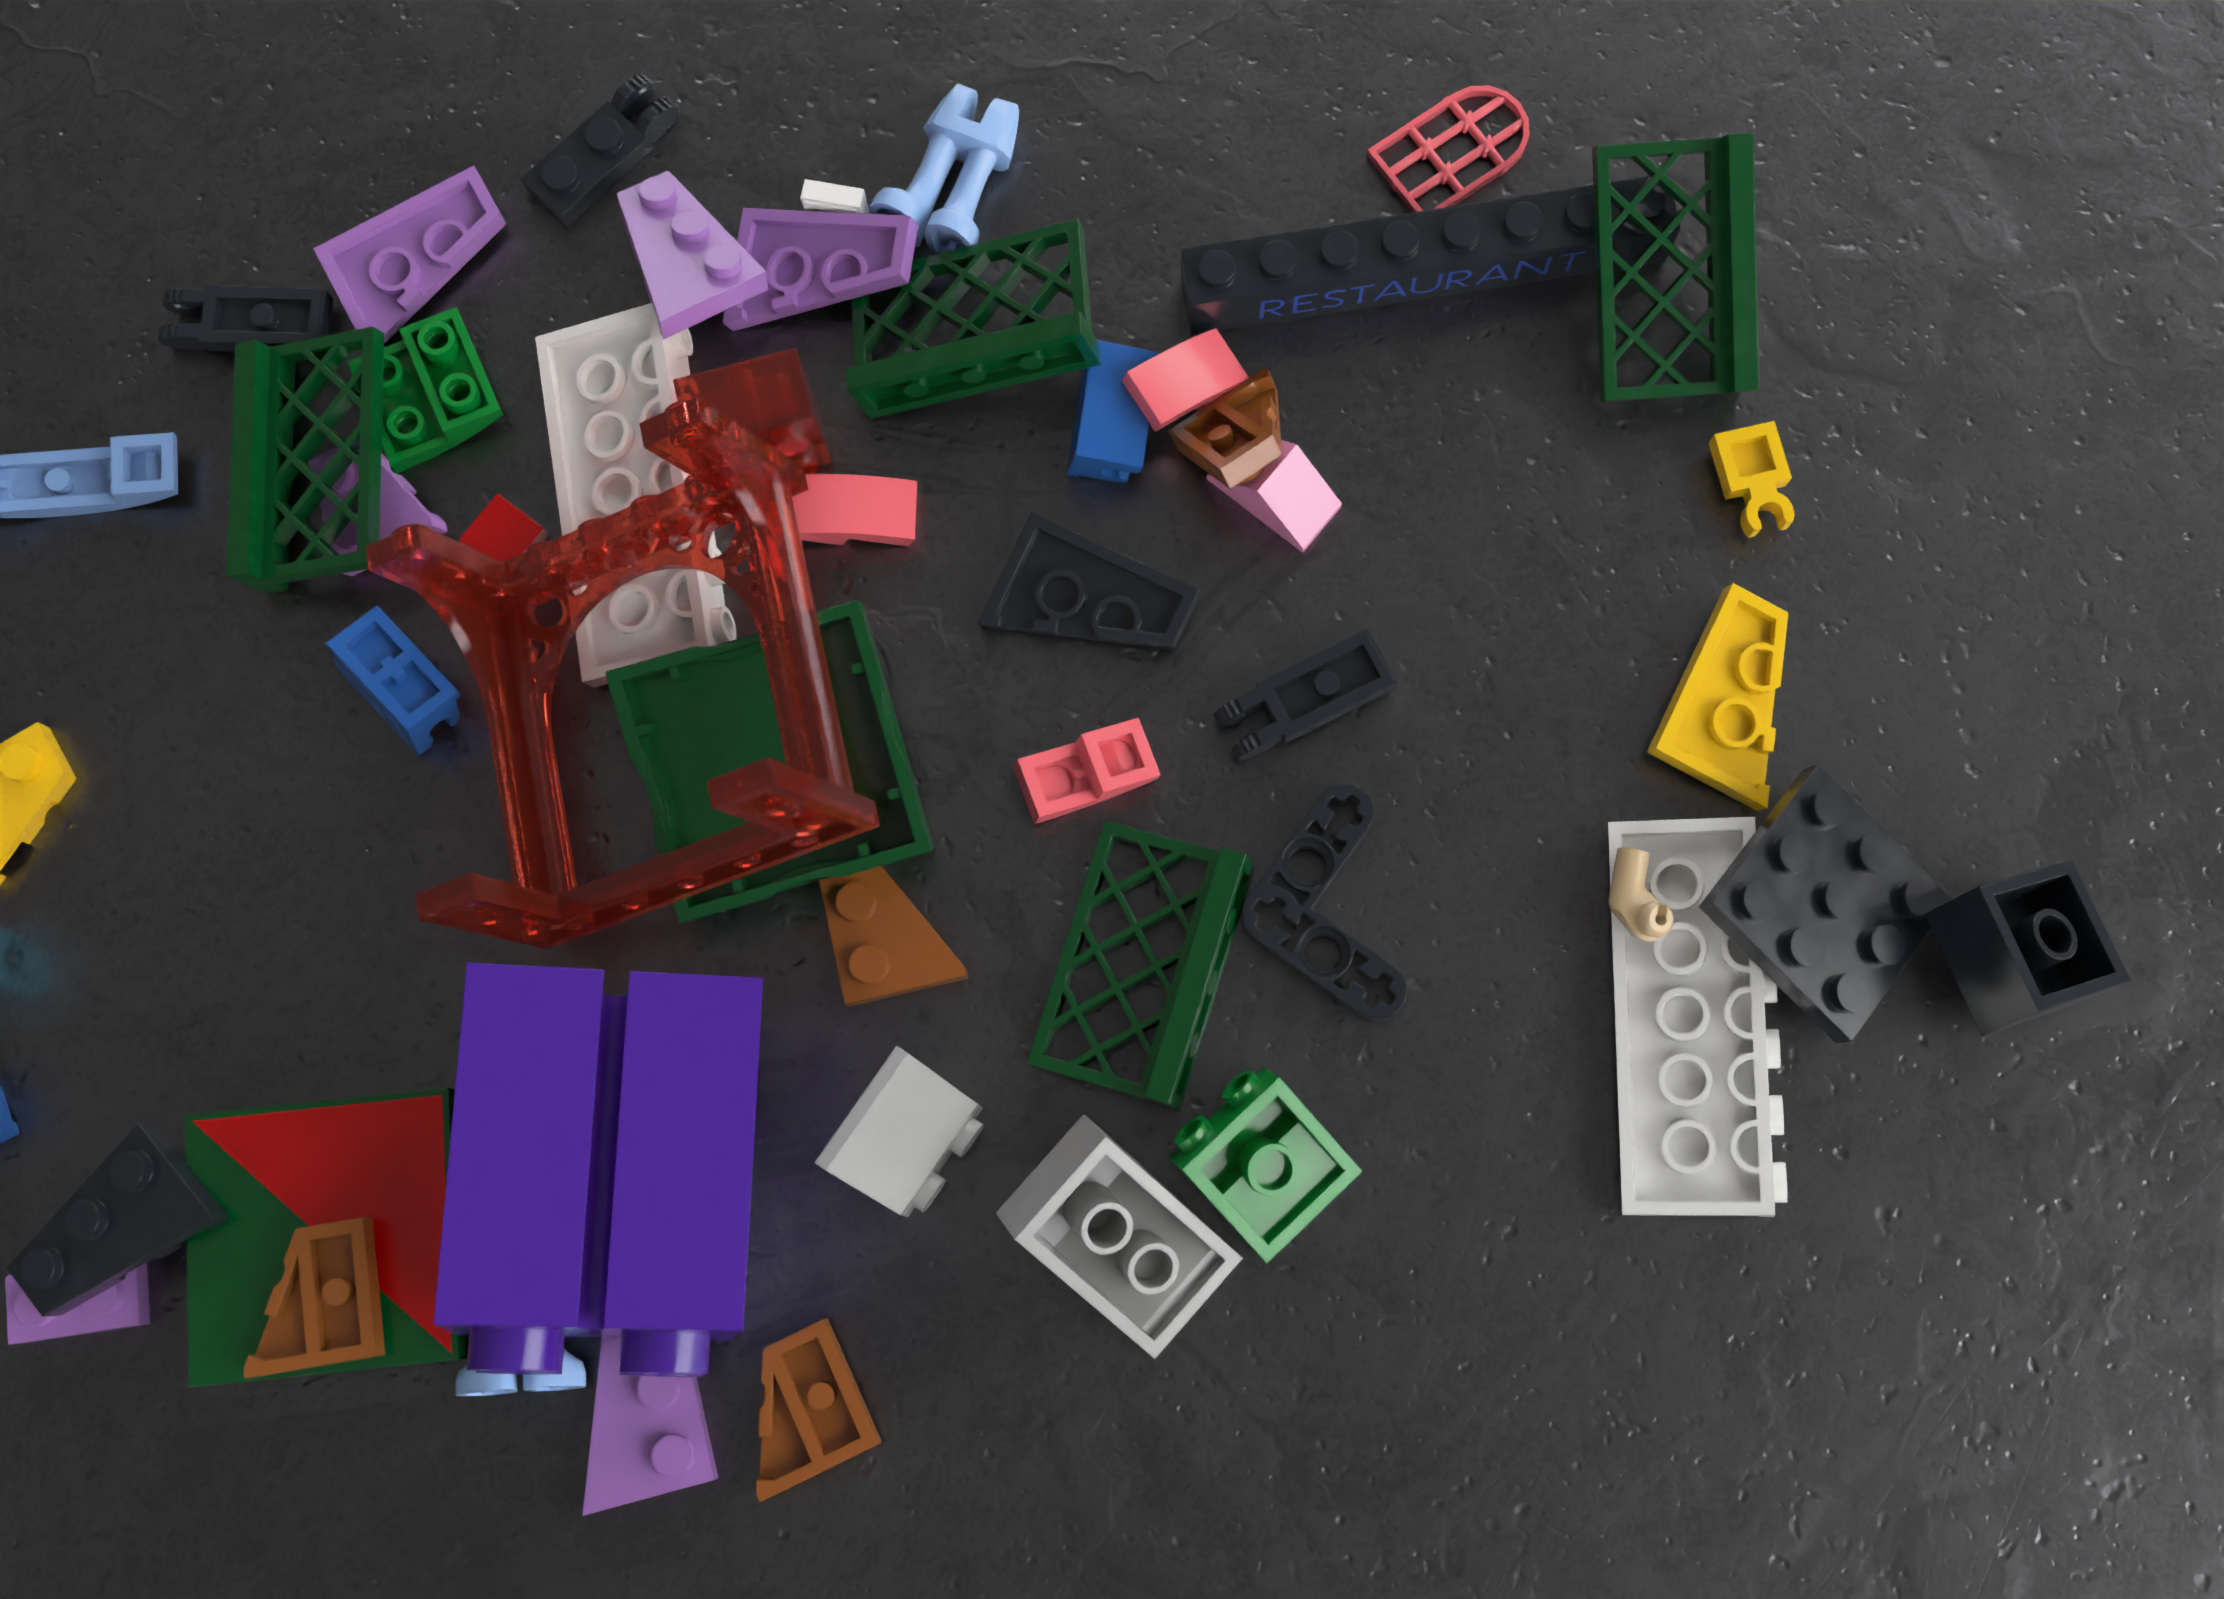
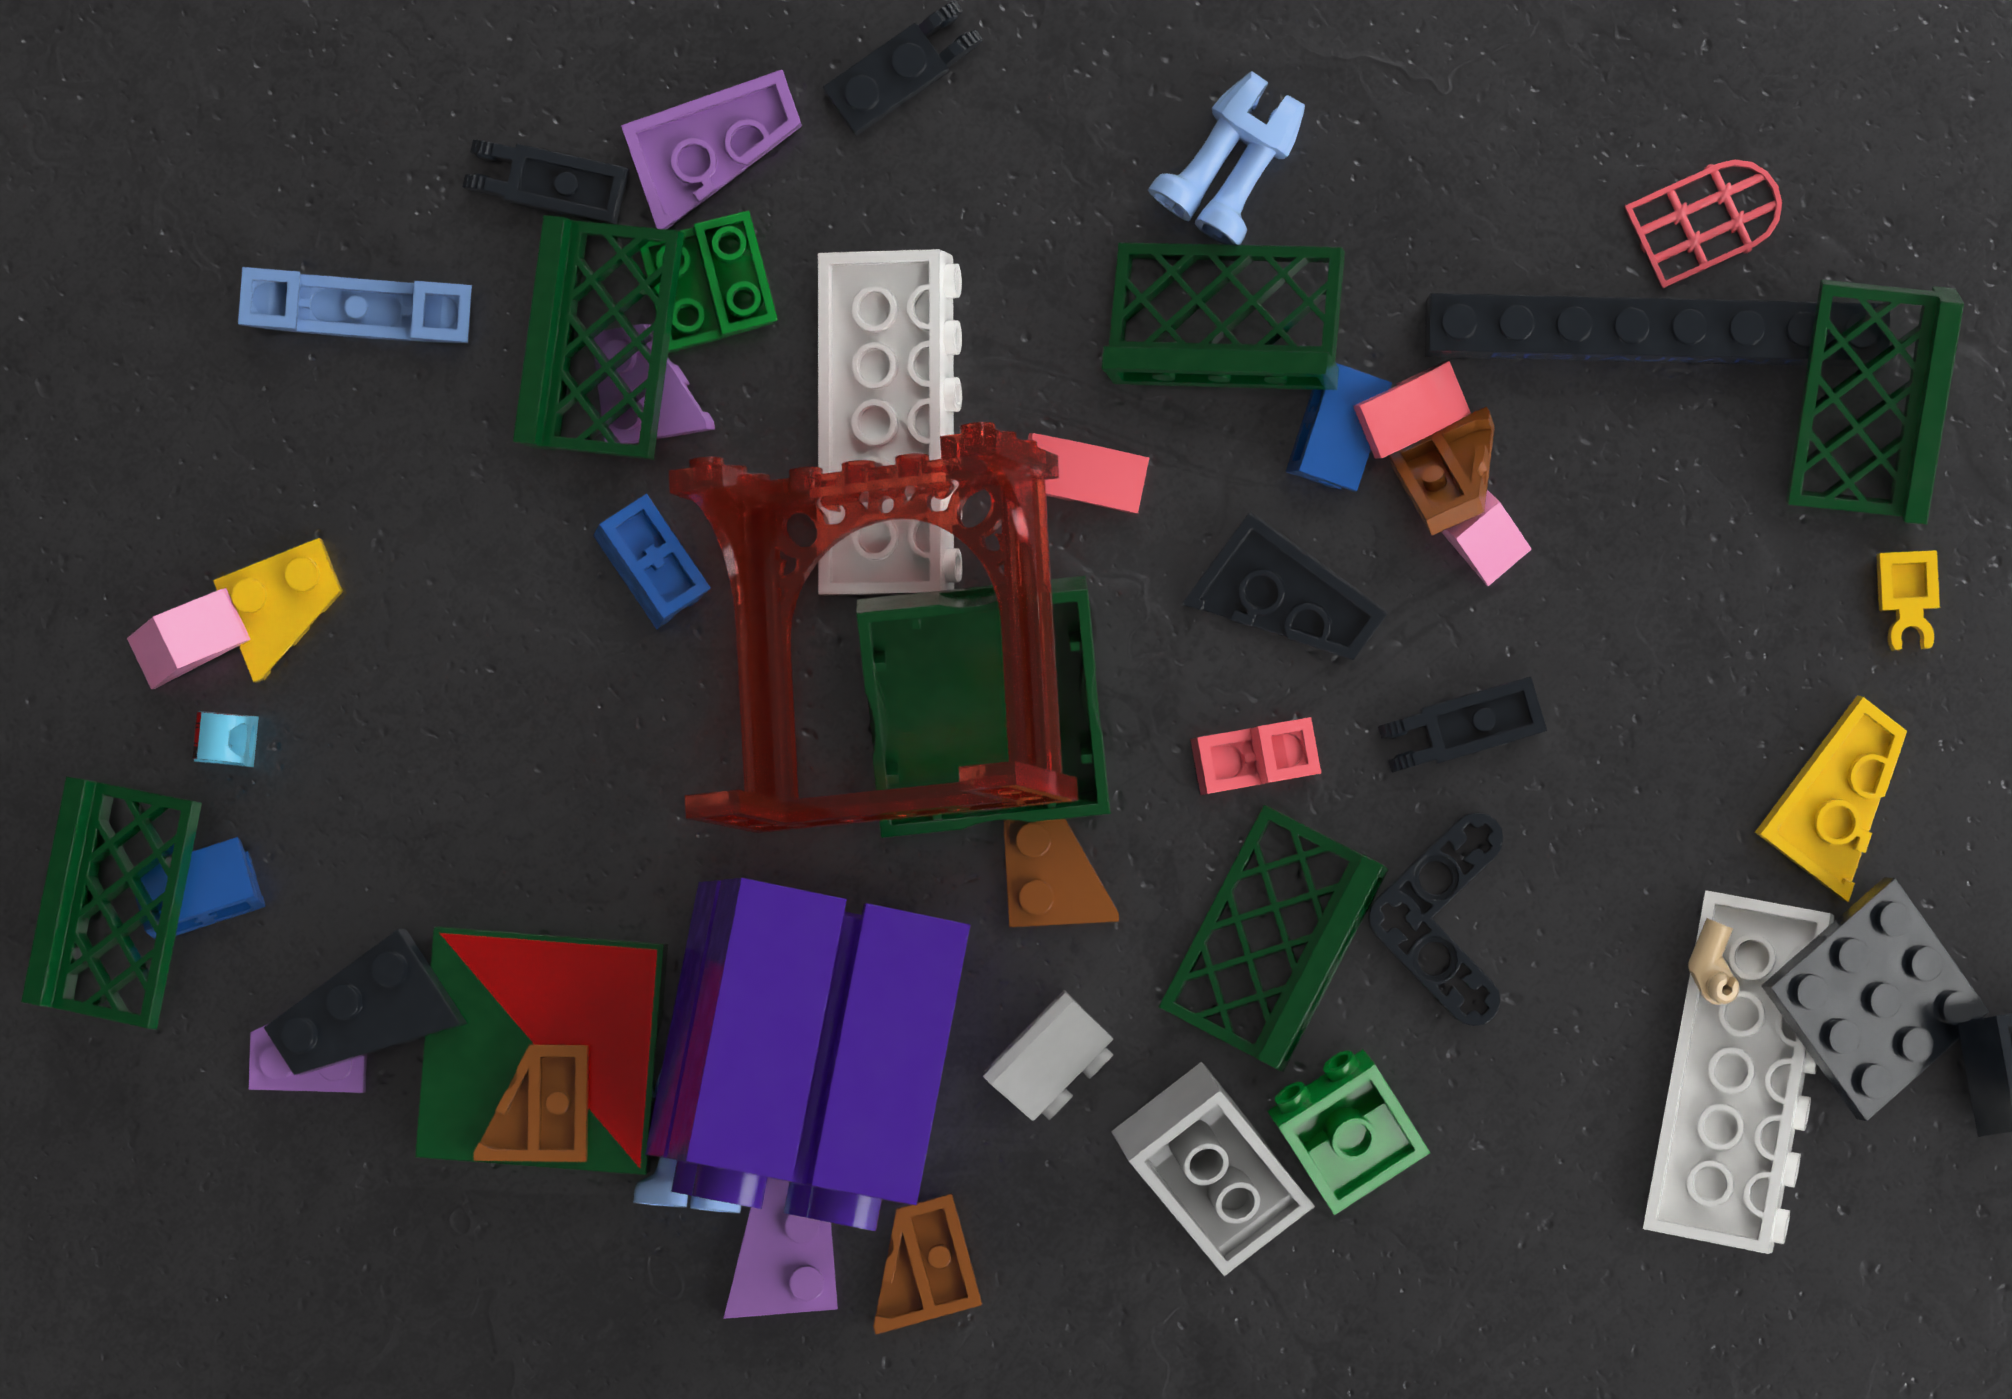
camera: 10 degrees right, 10 degrees up
red tile [458,493,550,582] -> none
wing [617,171,768,340] -> none
clear red brick [673,348,833,478] -> none
medium lavender wing [723,208,918,331] -> none
white tile [800,179,869,214] -> none

